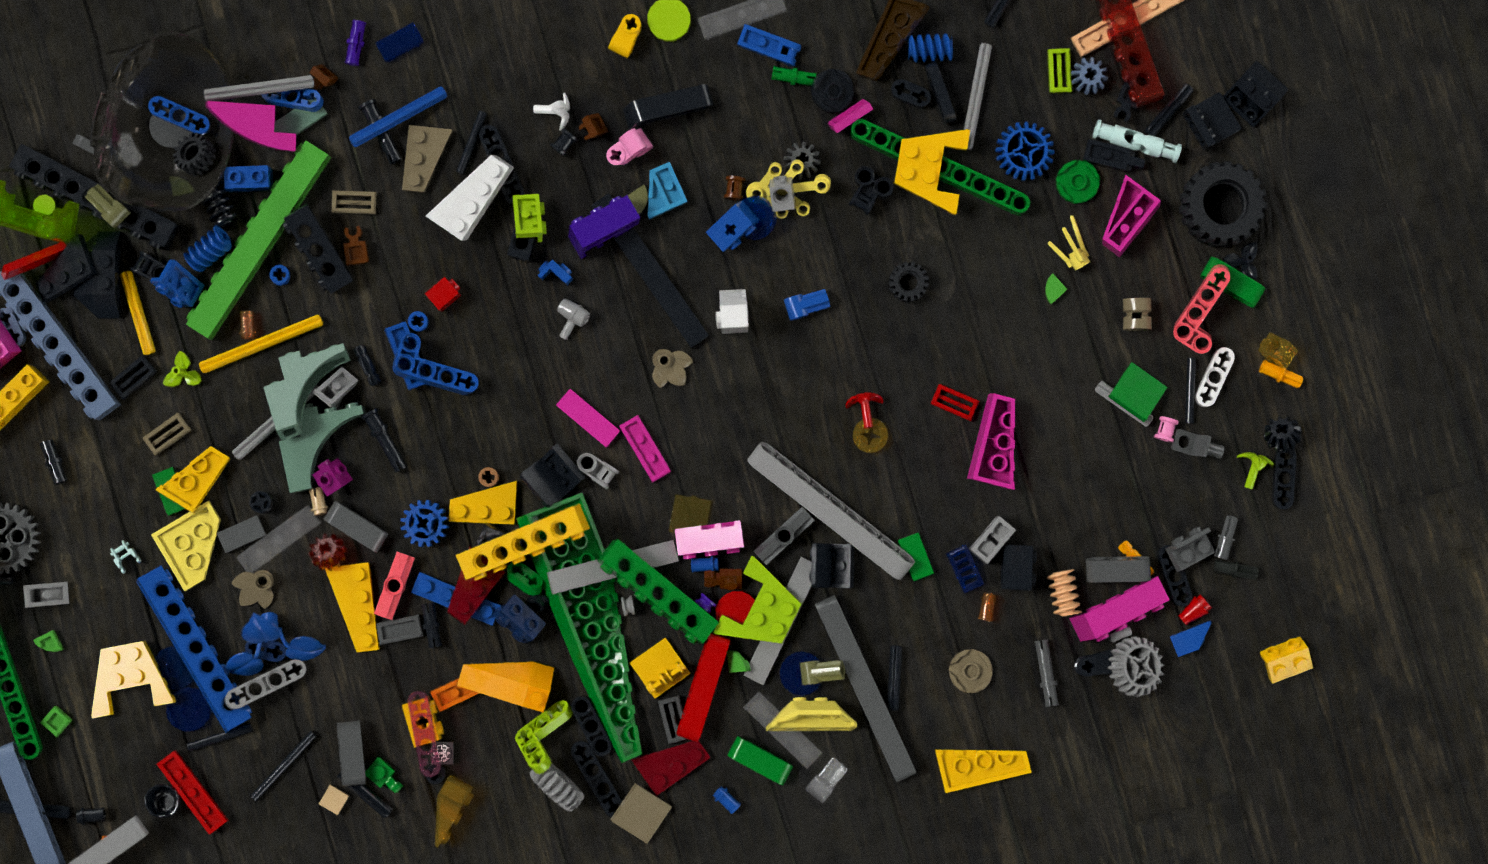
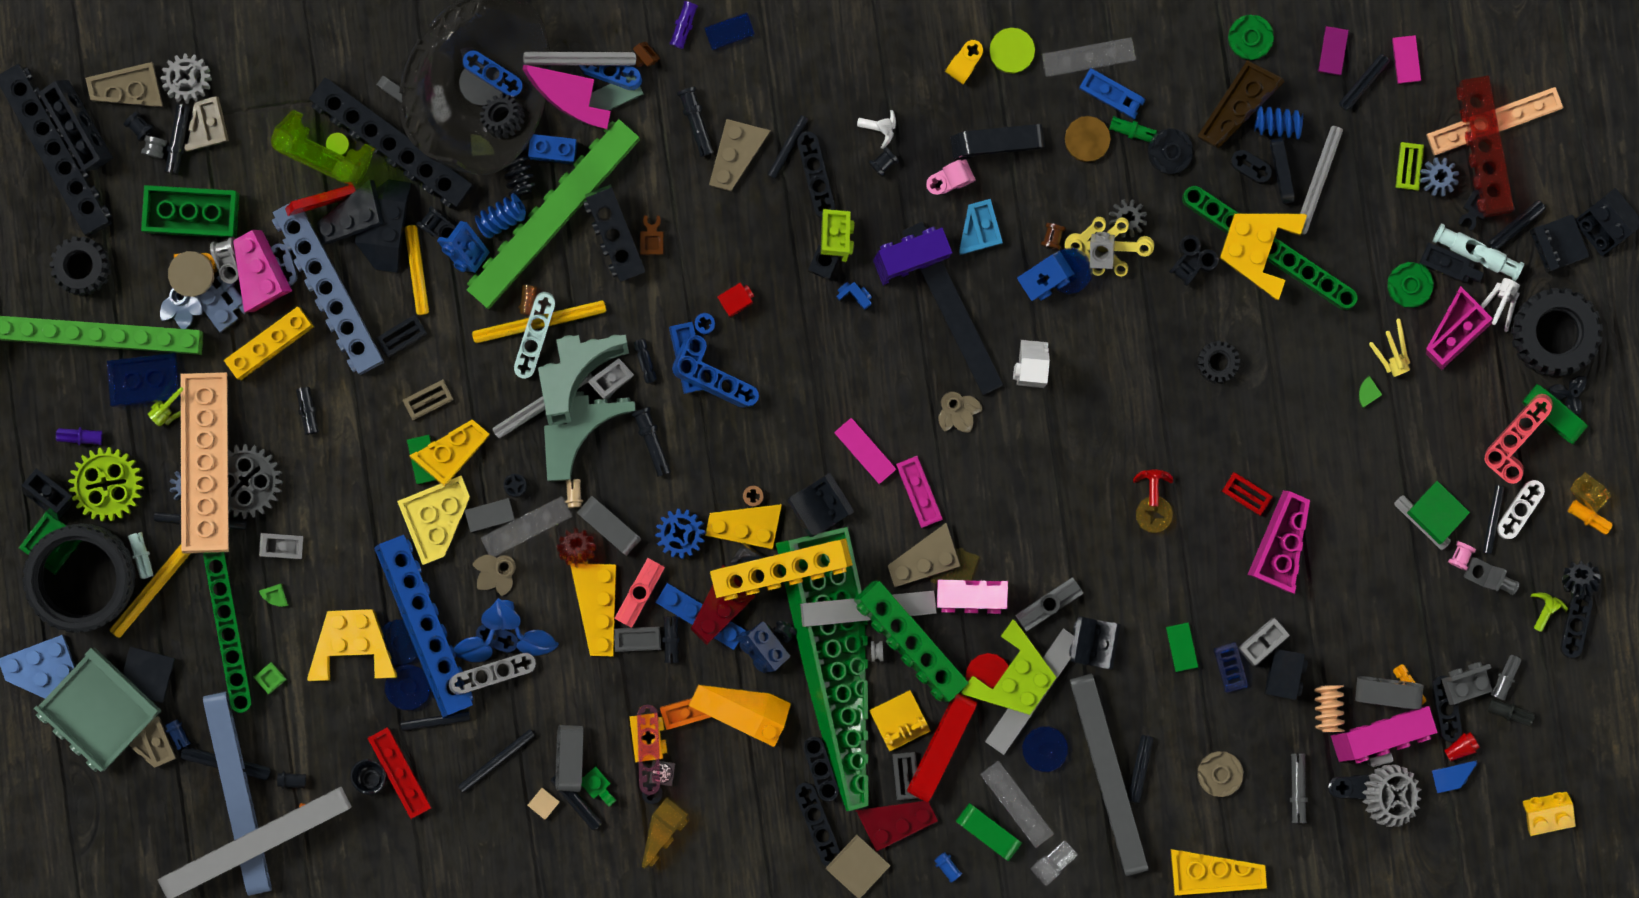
camera: 15 degrees right, 0 degrees up
olive piece [85,184,131,229] -> none
light aqua piece [110,540,142,574] -> none
lime plant [163,351,201,387] -> none
blue bush [269,265,290,286] -> none
magenta brick [313,458,353,496] -> none
dark tan tile [332,191,377,215] -> none
blue axle [349,87,447,147] -> none
white wedge [426,155,514,241] -> none
green beam [507,562,543,596] -> none
lime beam [515,700,573,774] -> none
light grey gear [530,761,584,812] -> none
light grey piece [557,299,590,340] -> none
light grey piece [577,453,619,489] -> none
reddish brown tile [579,113,609,140] -> none
olive tile [628,185,648,215] -> none
blue pin [691,556,719,572] -> none
dark purple bush [695,593,717,613] -> none
reddish brown plate [704,569,742,590] -> none
bright green tile [727,650,751,673] -> none
light grey beam [747,442,915,580] -> none
light yellow wedge [766,697,857,731] -> none
blue piece [784,289,830,321] -> none
olive piece [800,660,845,685] -> none
dark pink tile [828,99,873,133] -> none
clear orange pin [978,593,998,621] -> none
blue gear [995,121,1055,181] -> none
dark tan wheel [1123,298,1152,331] -> none
none -> light aqua beam [514,292,555,379]
none -> dark tan wing [888,523,960,587]
none -> pearl gold tile [1065,116,1111,162]
none -> white plant [1480,278,1520,332]

